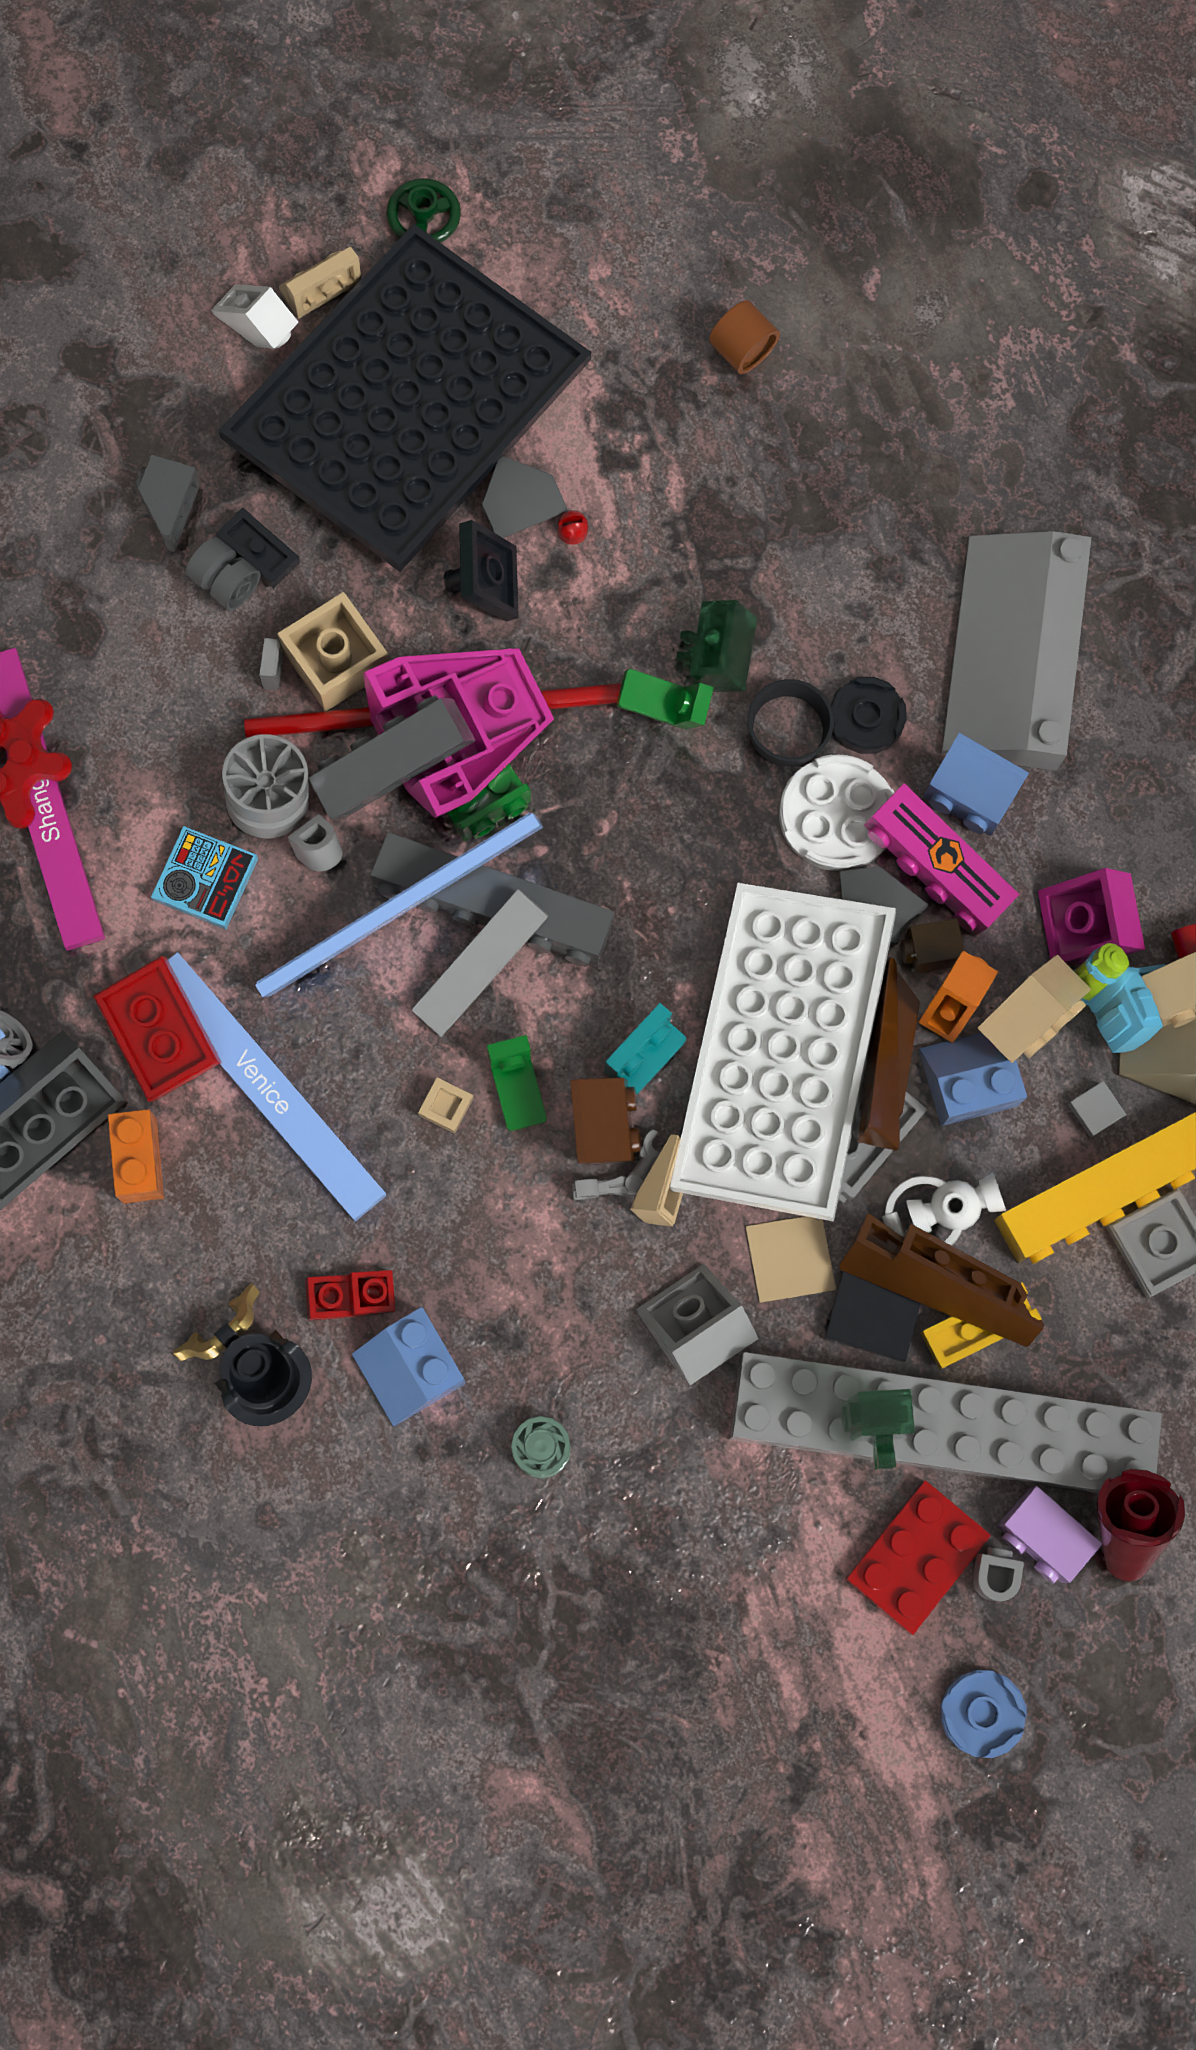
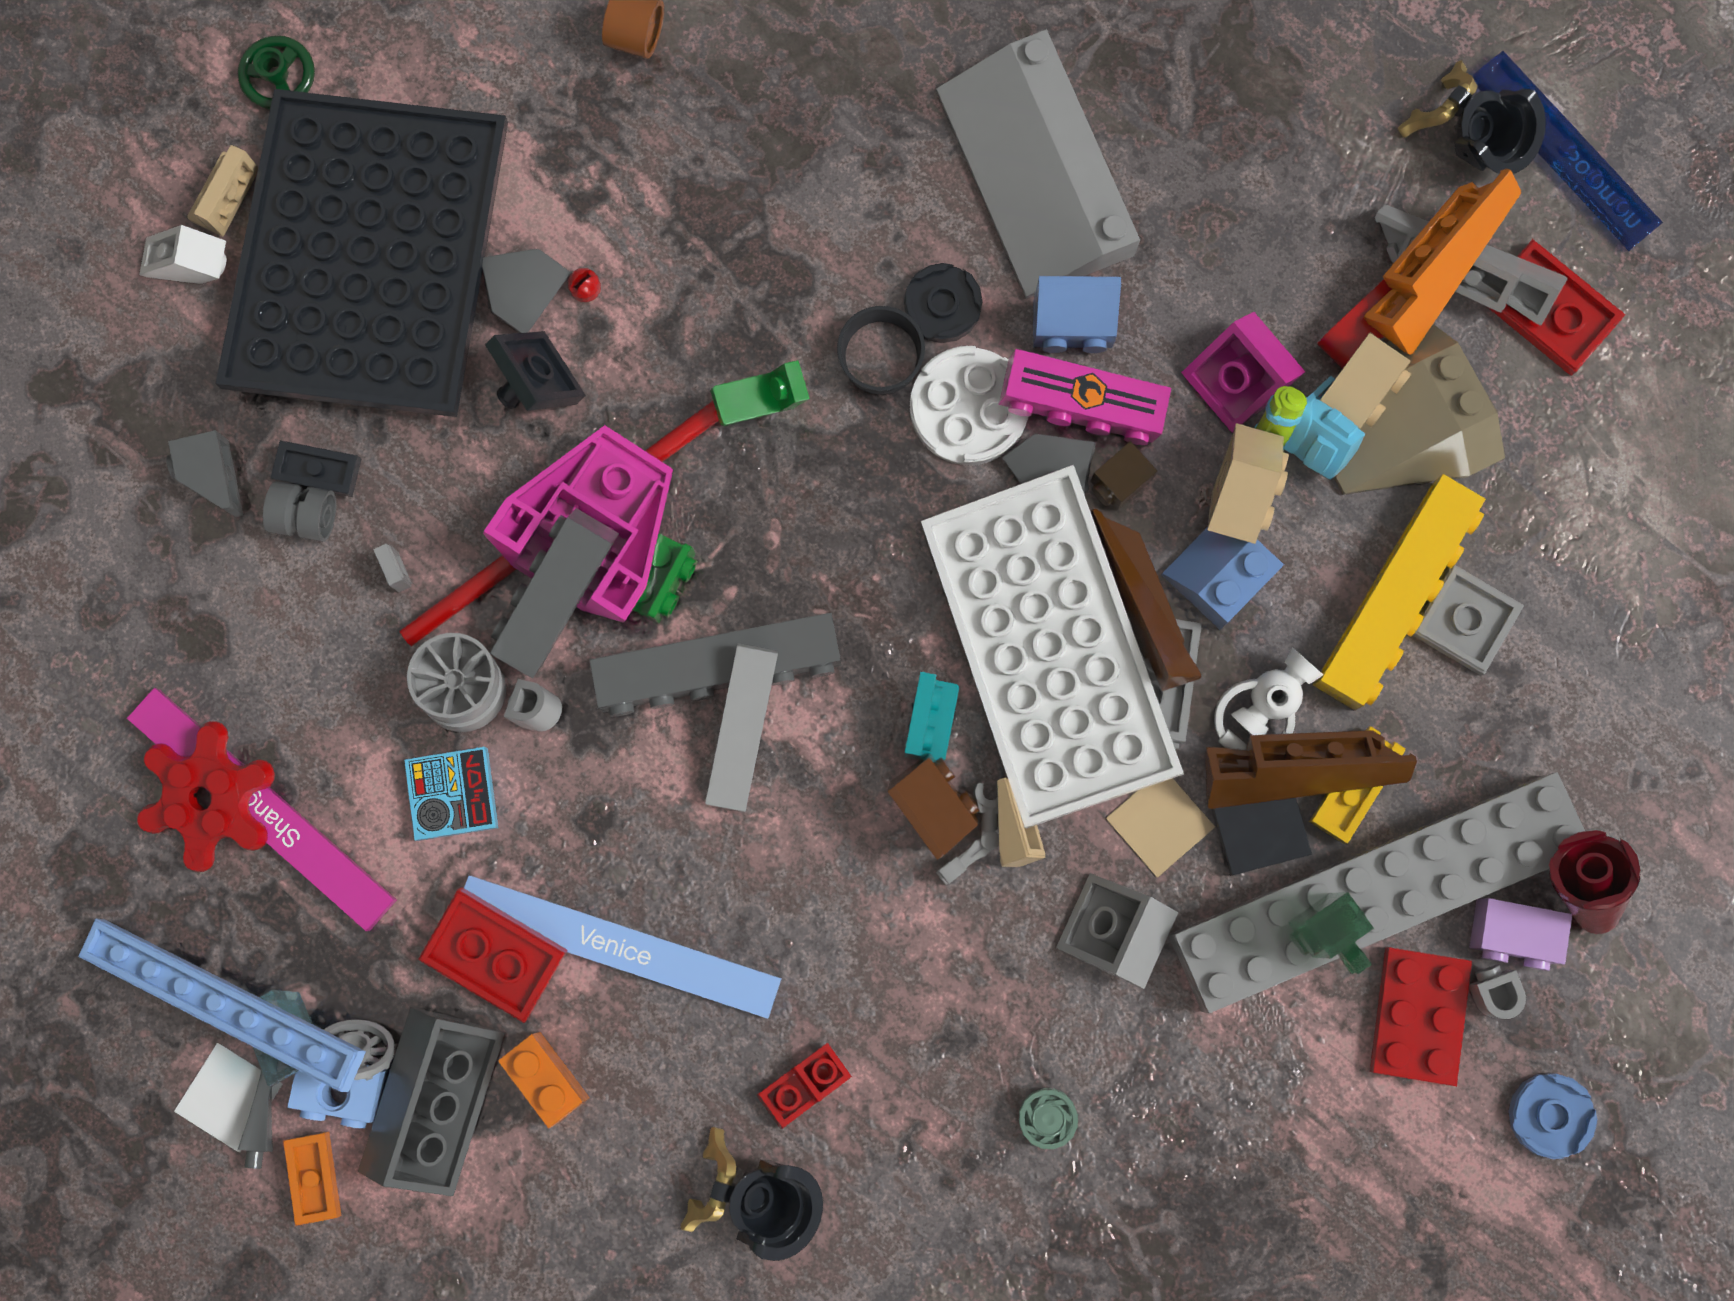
camera: 20 degrees left, 5 degrees up
light blue tile [255,813,543,997] -> none
tan brick [277,592,389,711] -> none
medium blue slope [352,1307,466,1427] -> none
tan plate [418,1078,473,1134] -> none
green bracket [487,1035,547,1132] -> none
clear green brick [676,600,757,692] -> none
orange brick [918,951,999,1043] -> none
light grey tile [1068,1081,1127,1138] -> none

